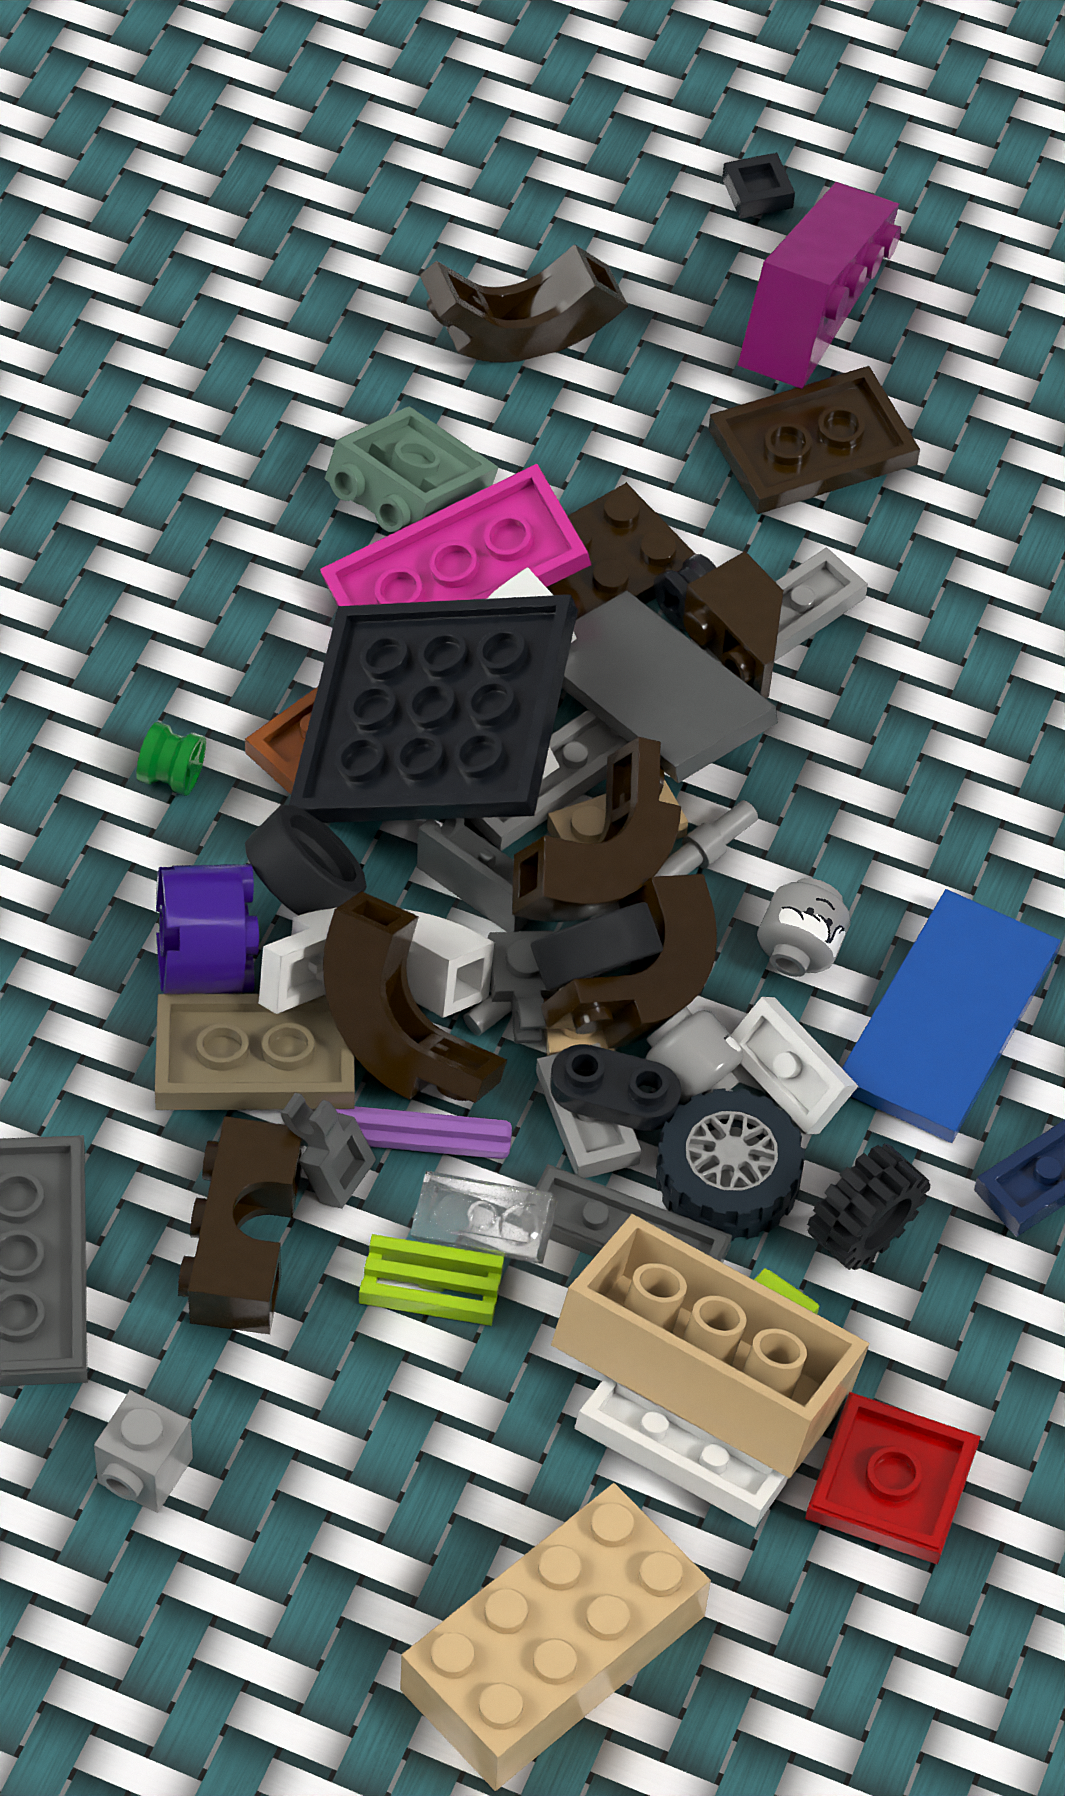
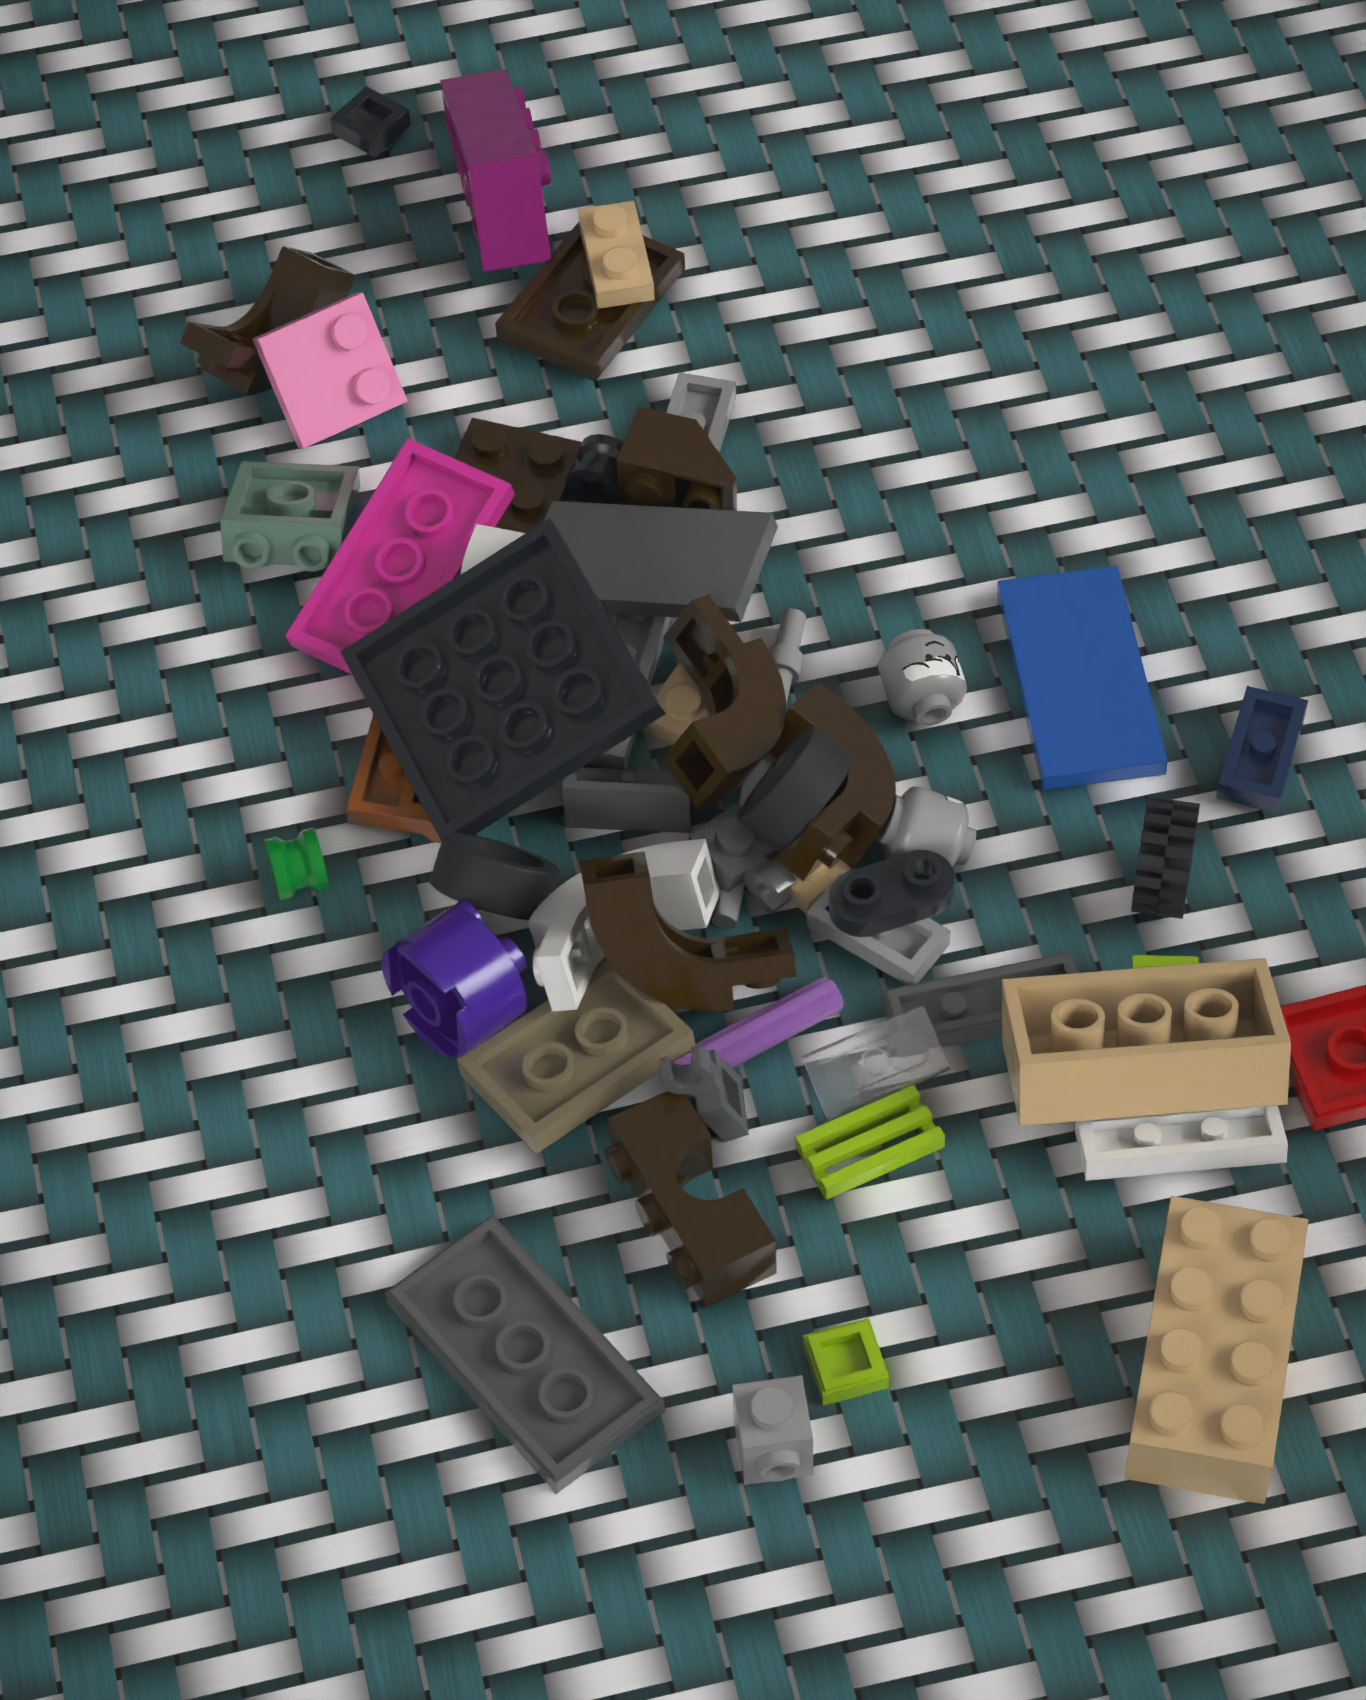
camera: 30 degrees left, 0 degrees up
black wheel [656,1088,805,1241] -> none
white plate [731,997,858,1134] -> none
none -> bright pink plate [252,292,408,448]
none -> tan plate [578,201,655,309]
none -> lime tile [803,1318,889,1406]

